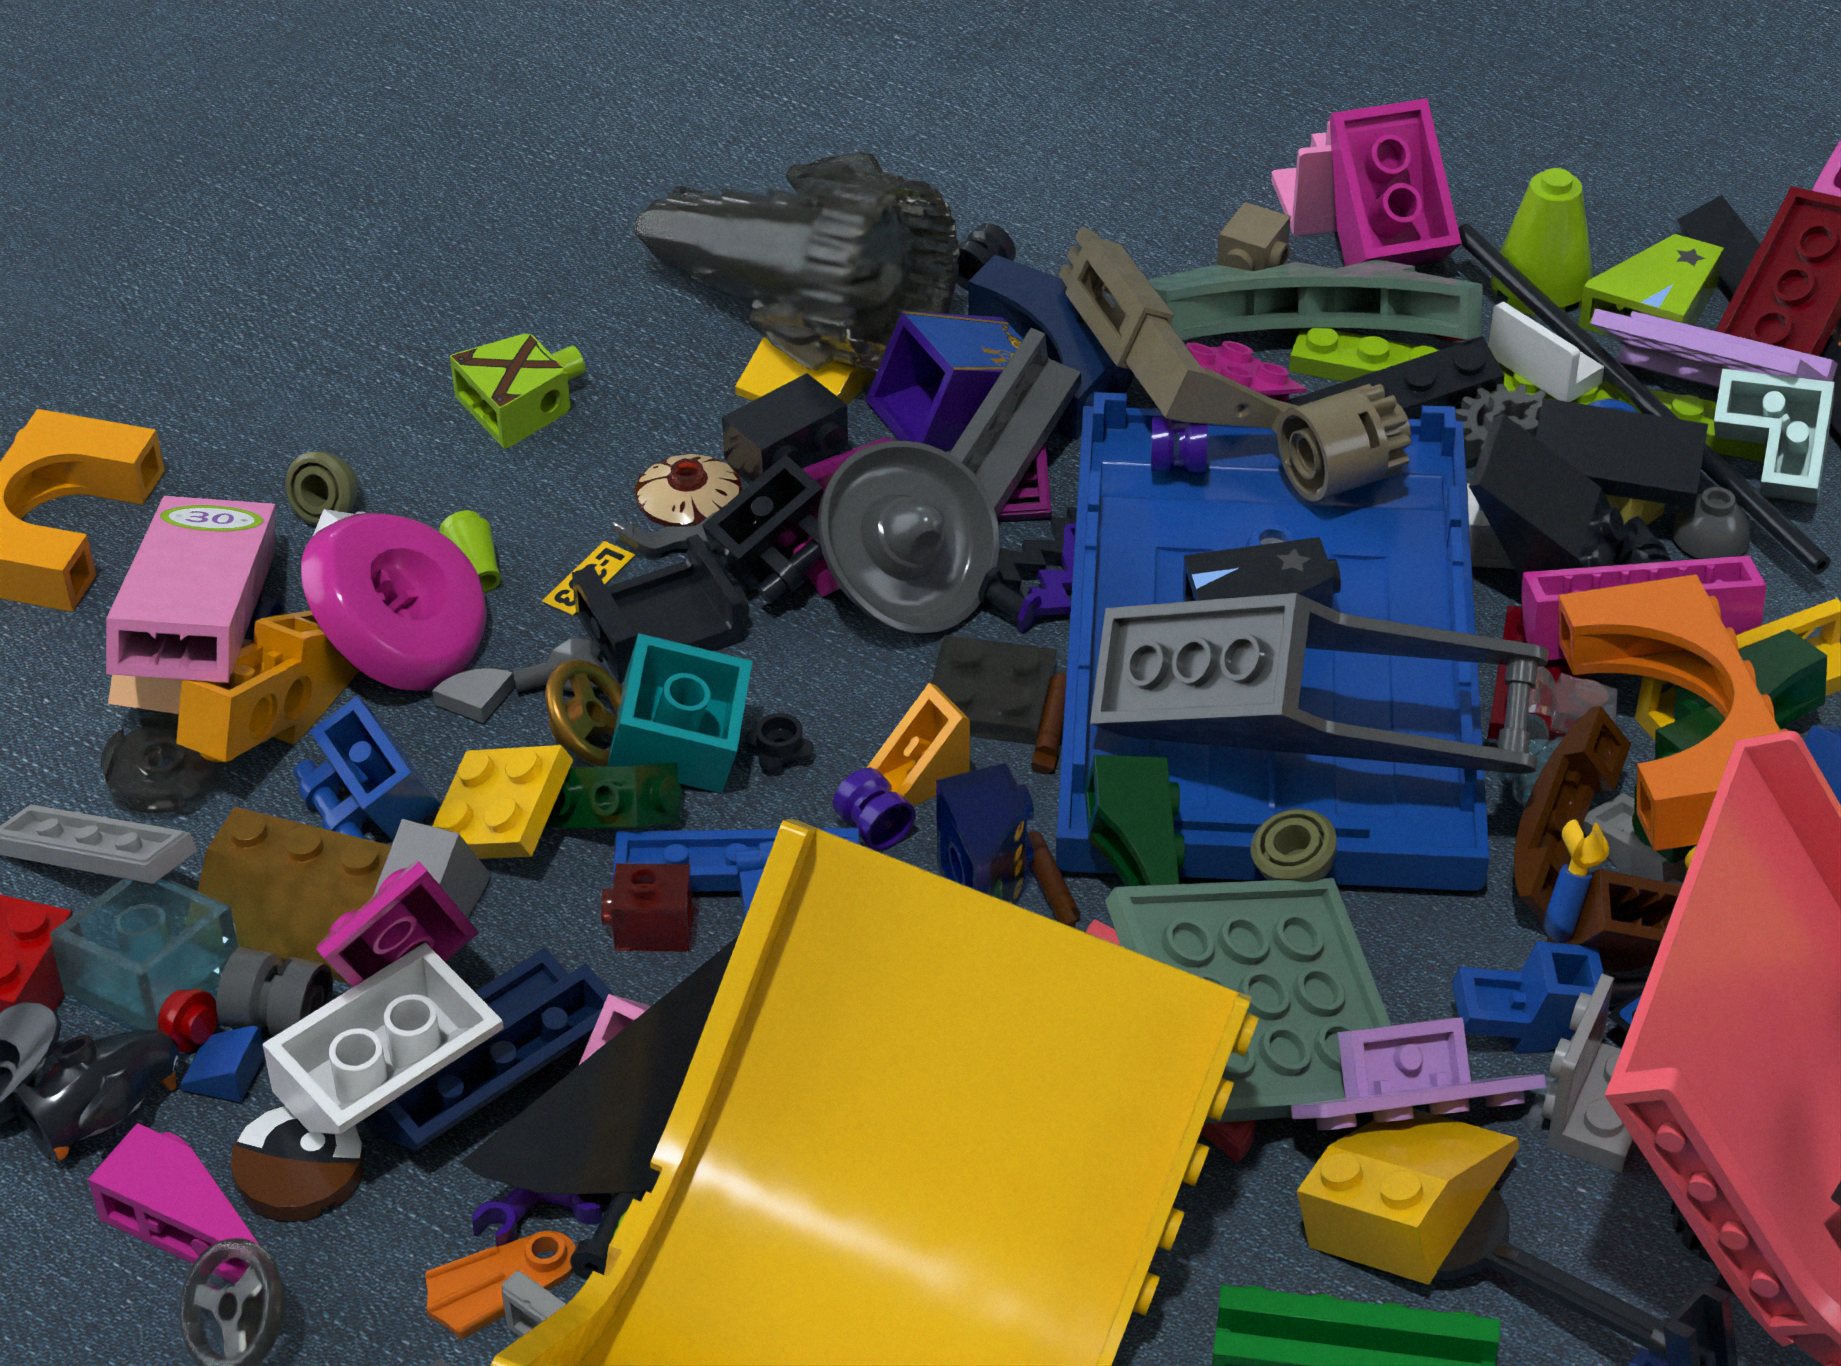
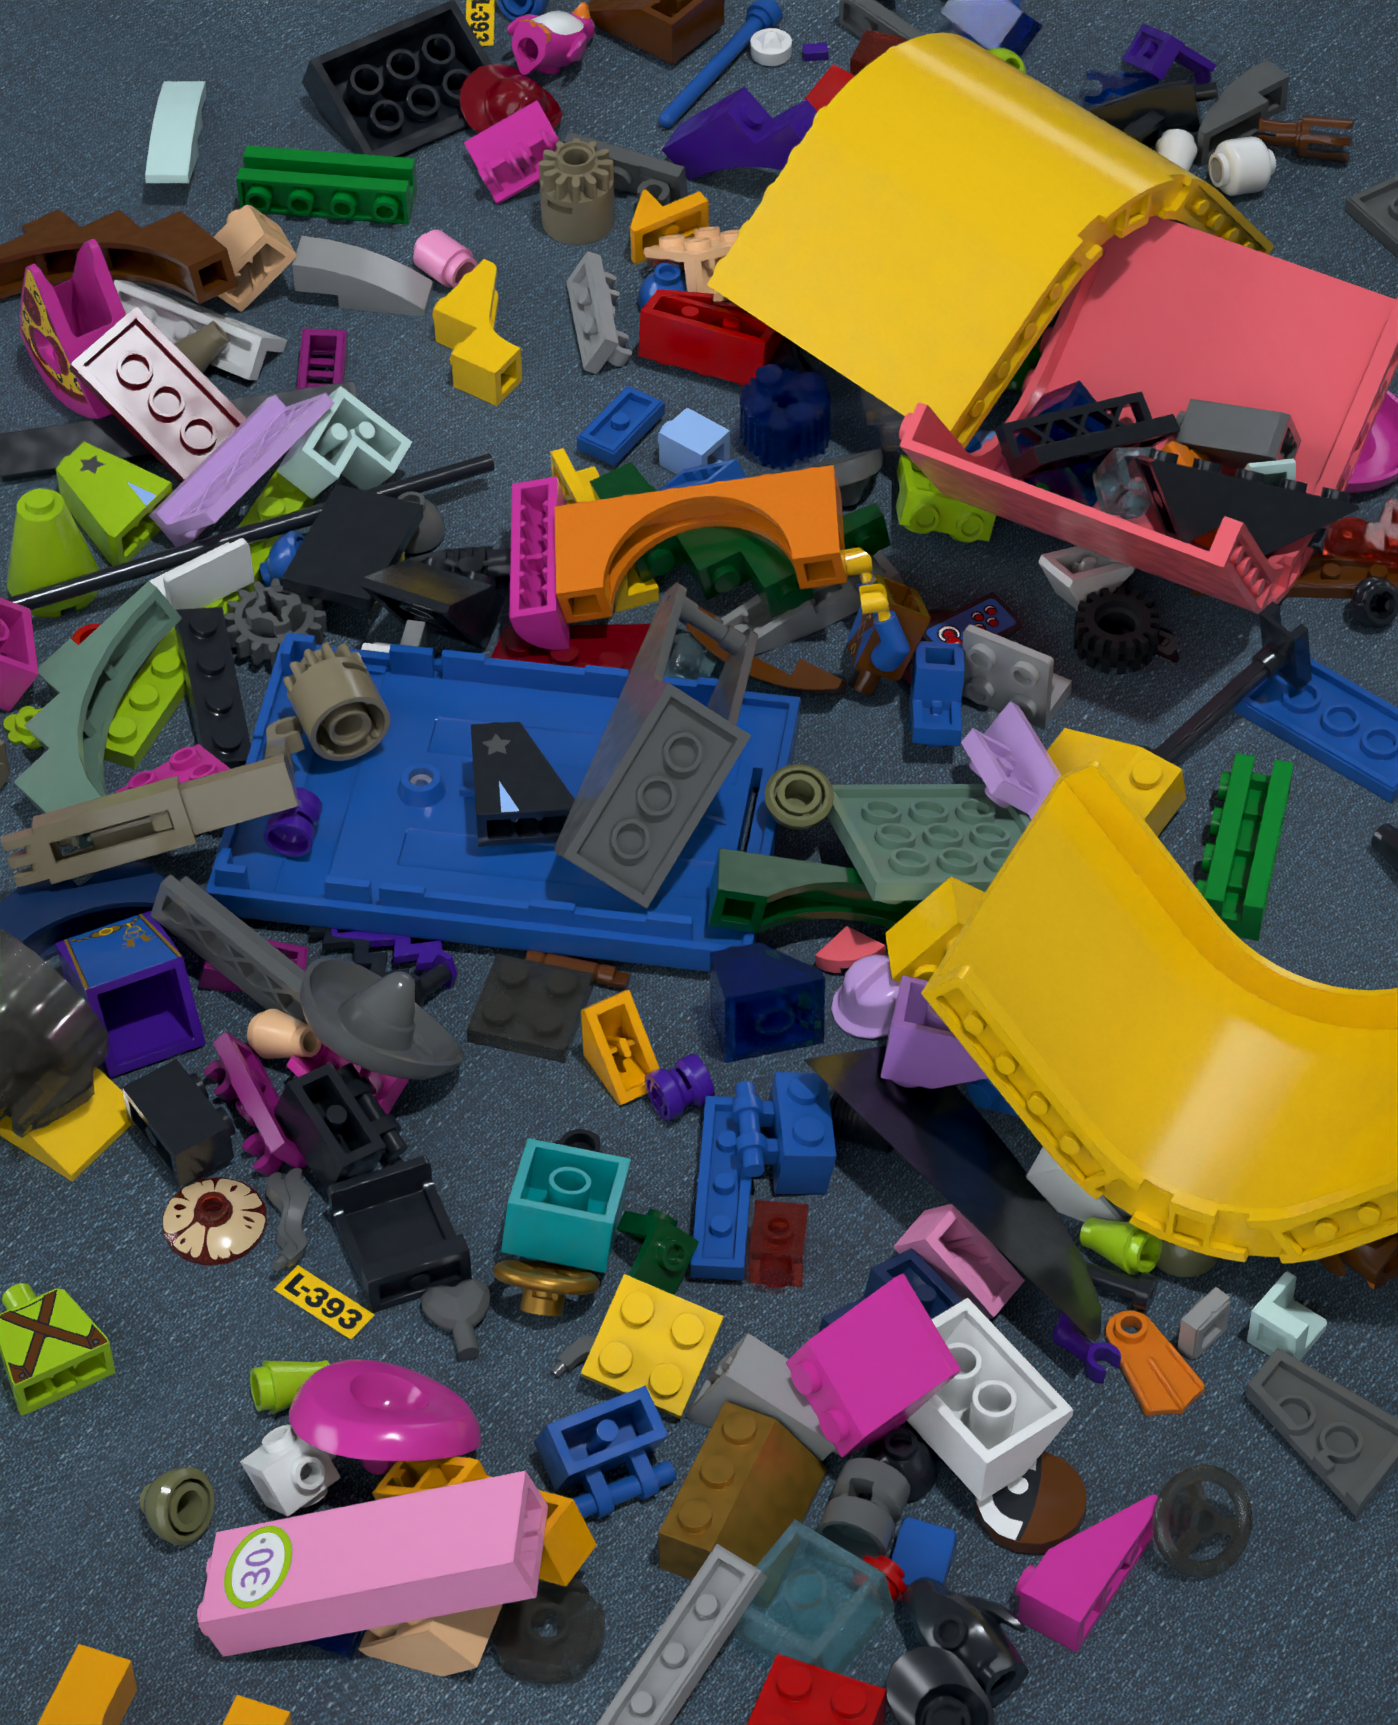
camera: 85 degrees left, 5 degrees up
light grey tile [433,668,514,723] -> none
clear plate [1528,666,1617,733] -> none

